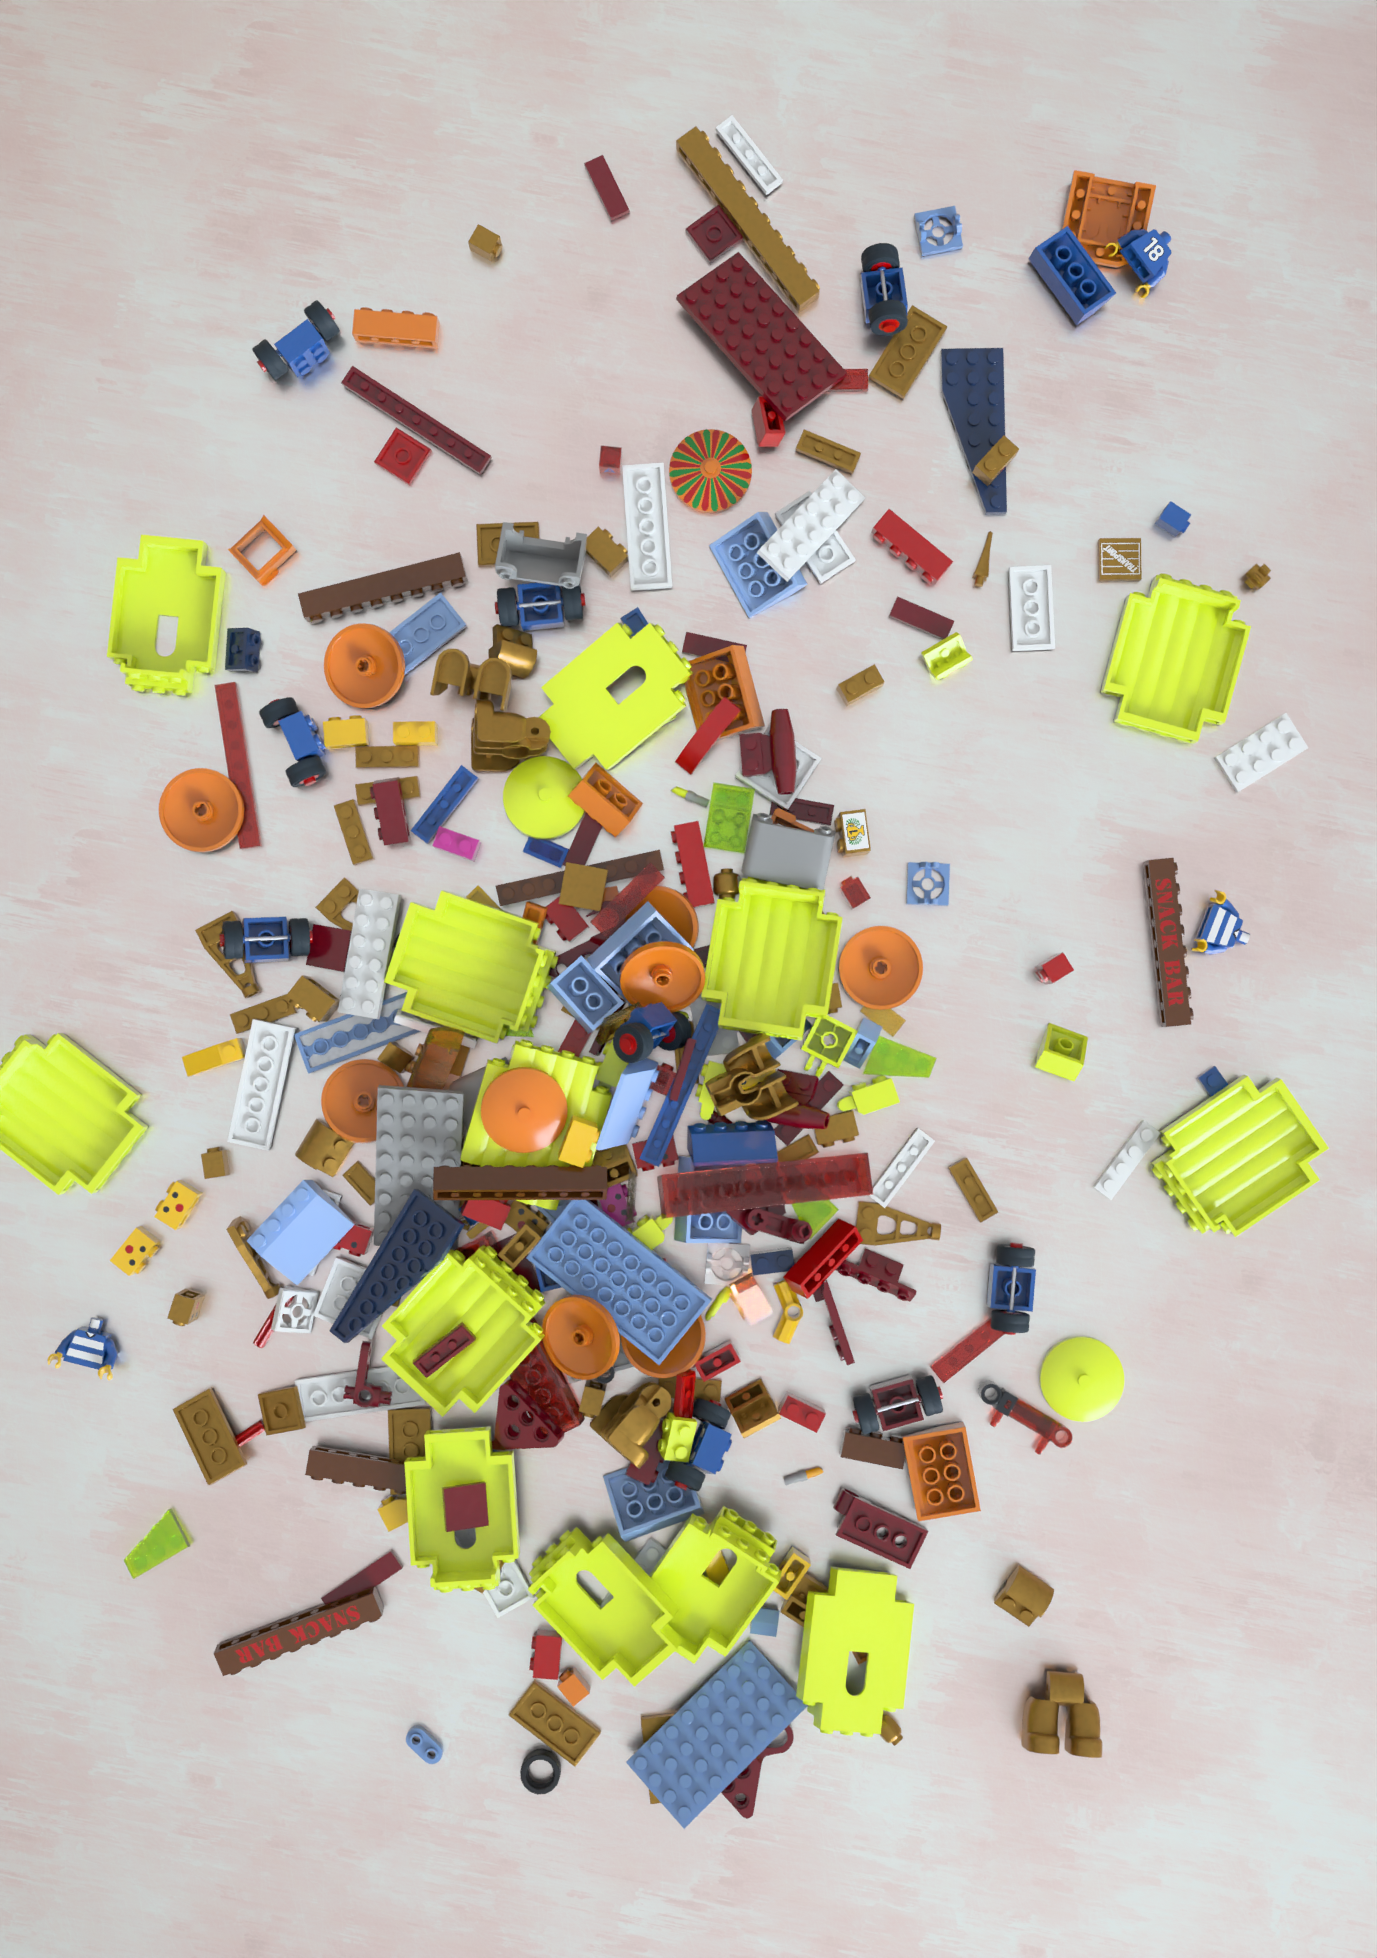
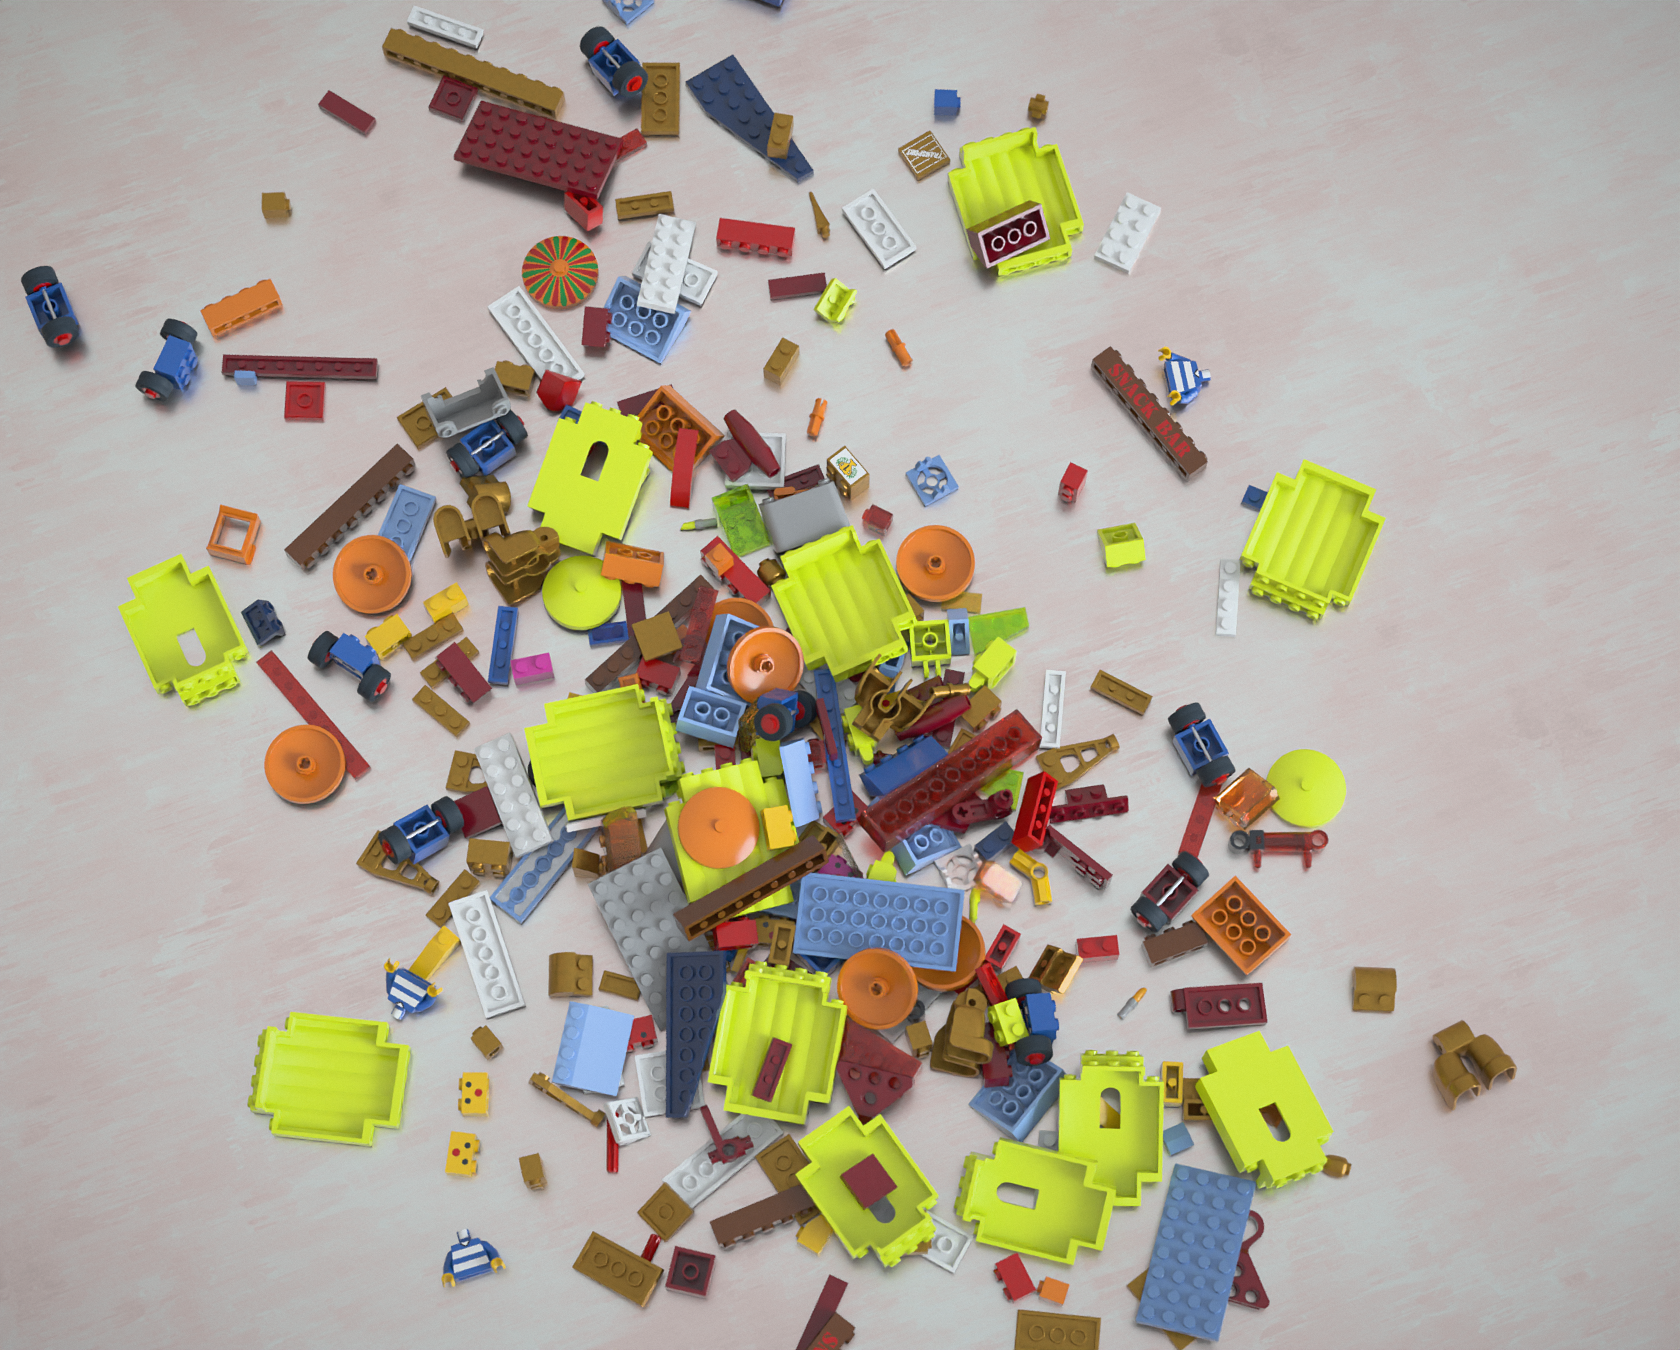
camera: 30 degrees left, 15 degrees down
orange dish [321,1059,404,1144] -> none
clear red brick [599,446,622,475] -> none
none -> brick [21,266,79,348]
none -> medium blue tile [234,370,257,385]
none -> torso [384,958,443,1019]
none -> red slope [536,369,582,411]
none -> dark red brick [581,306,613,347]
none -> dark red brick [665,1246,717,1299]
none -> orange brick [705,543,734,577]
none -> orange axle [807,398,828,436]
none -> orange axle [885,329,913,366]
none -> pearl gold pin [929,683,970,699]
none -> slope [966,200,1050,268]
none -> clear orange brick [1214,768,1280,830]

